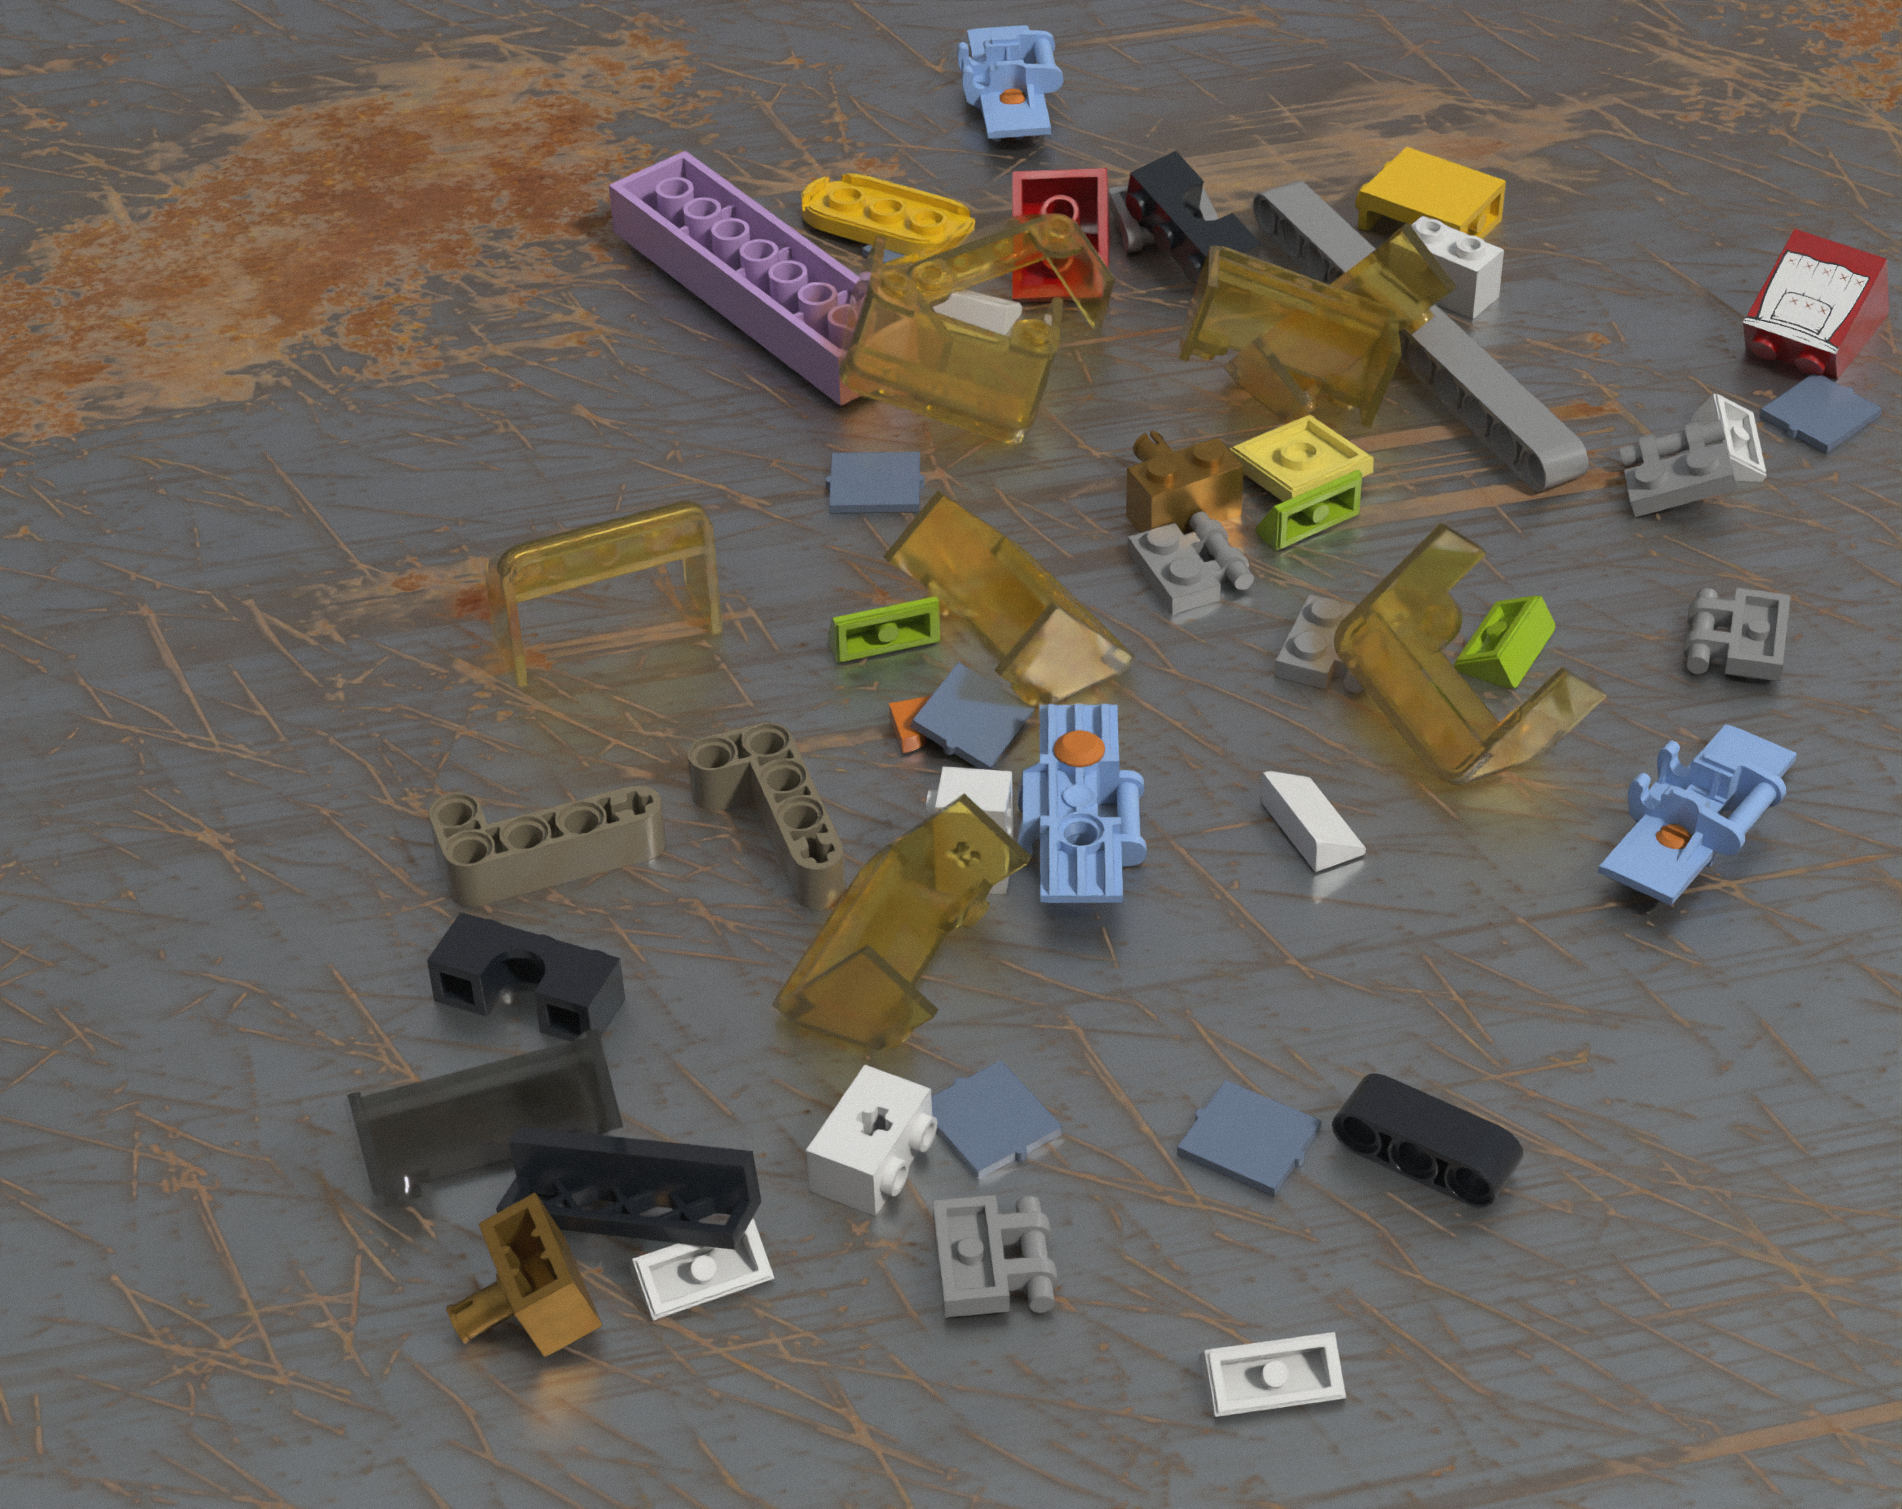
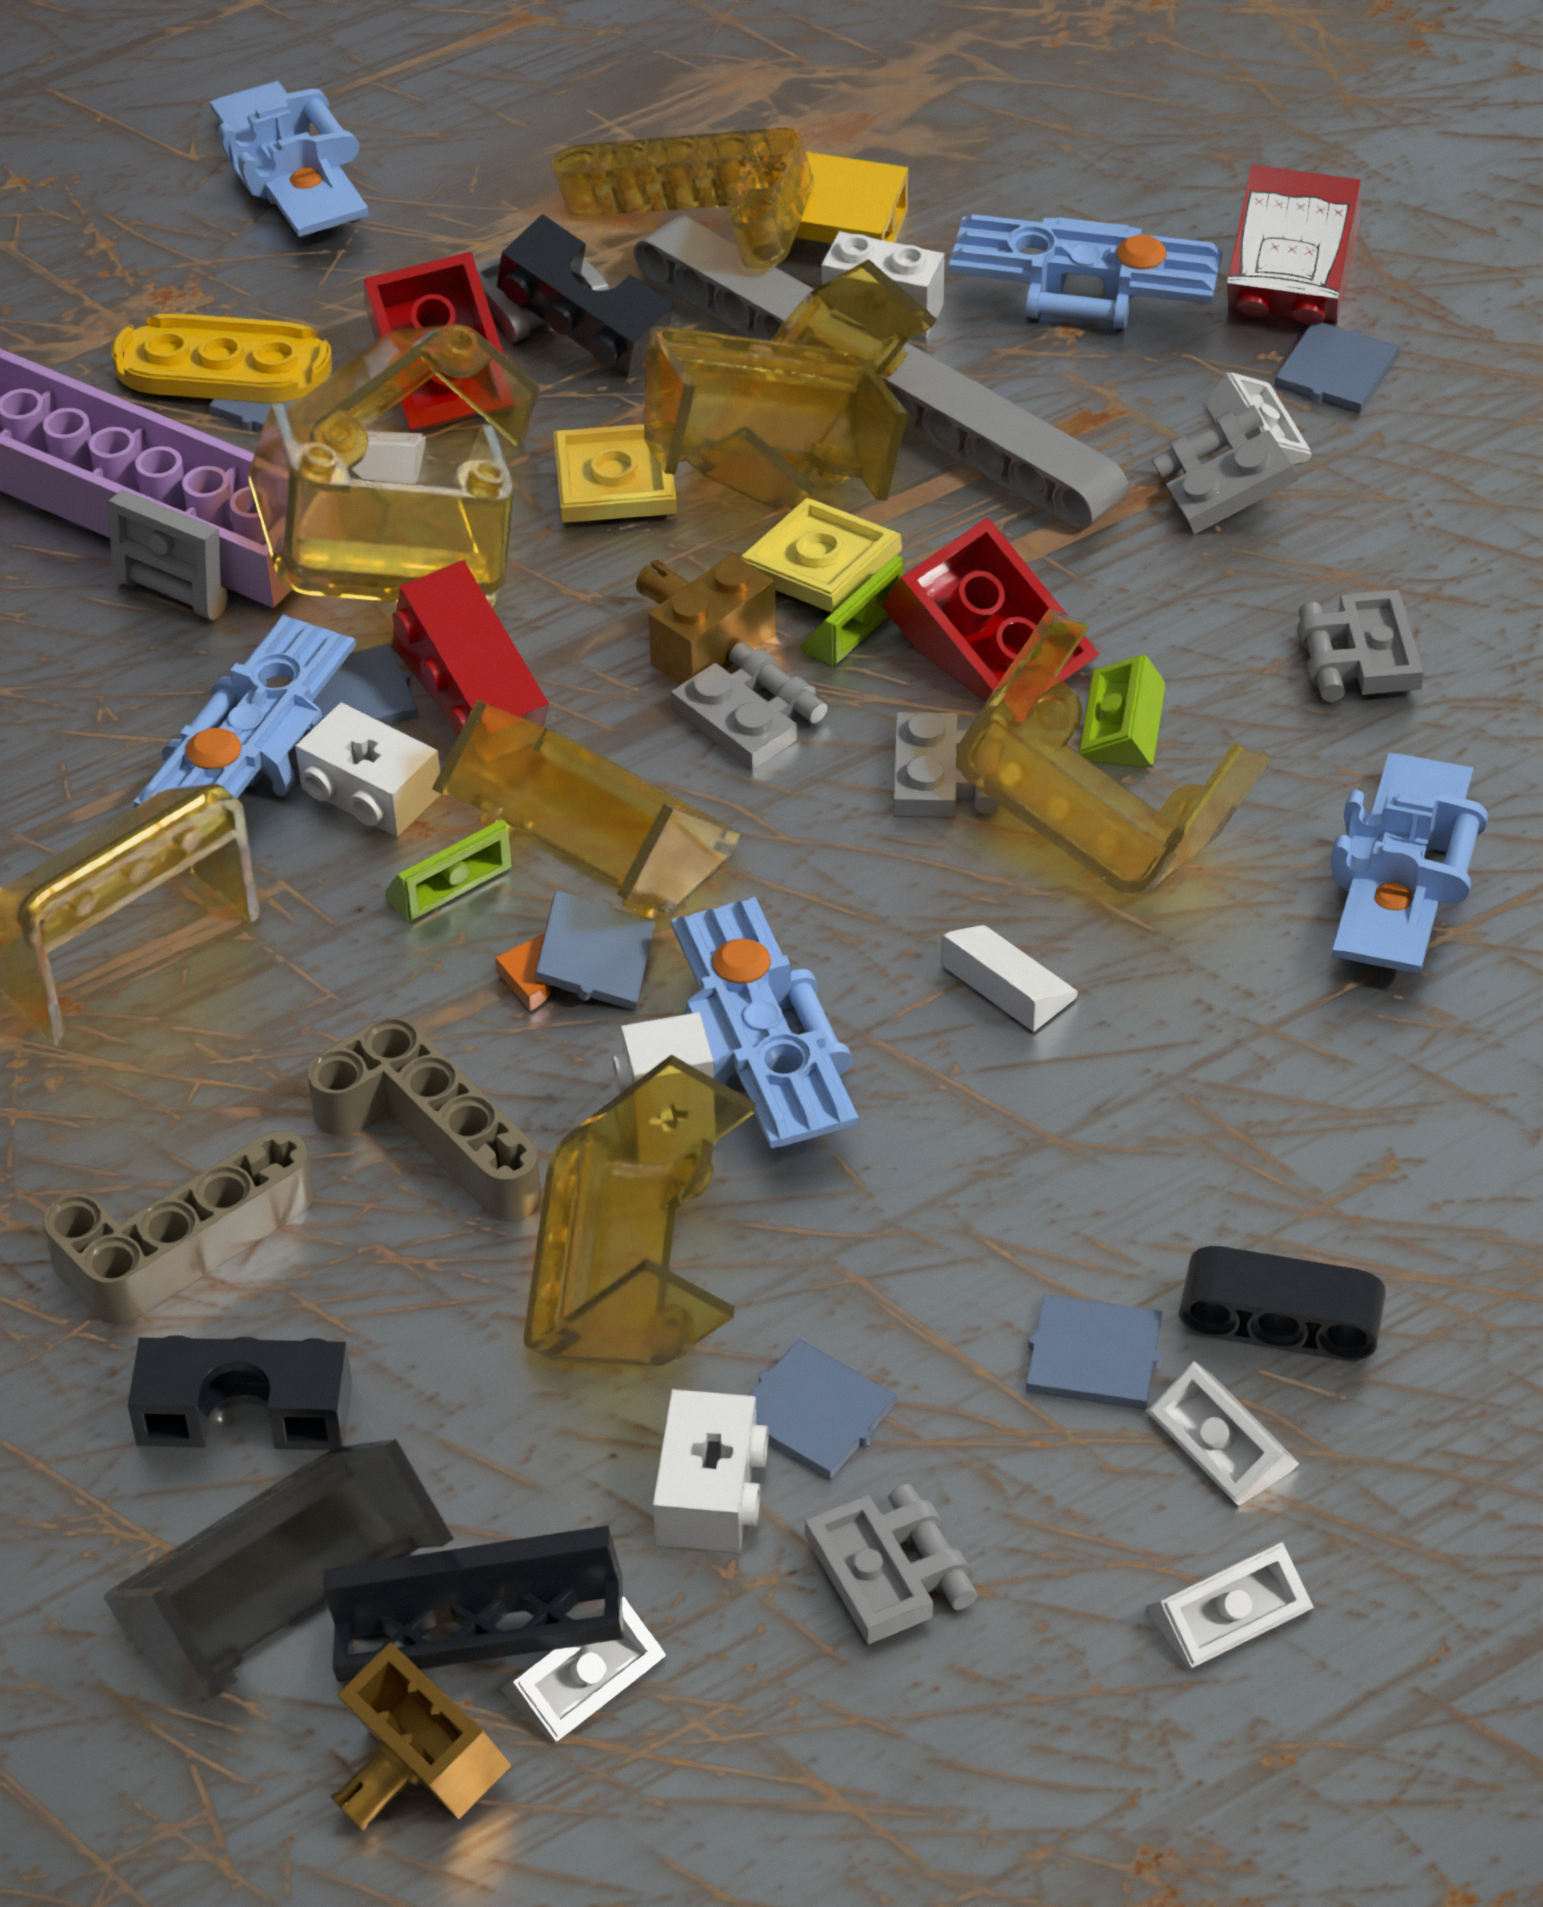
camera: 20 degrees left, 5 degrees up
none -> light grey plate [108,490,228,620]
none -> light blue piece [133,614,356,834]
none -> white brick [295,702,442,837]
none -> red wedge [391,560,549,760]
none -> clear yellow beam [551,127,814,270]
none -> light yellow plate [553,422,677,523]
none -> red slope [881,517,1100,720]
none -> light blue piece [949,214,1223,330]
none -> white slope [1146,1361,1299,1506]

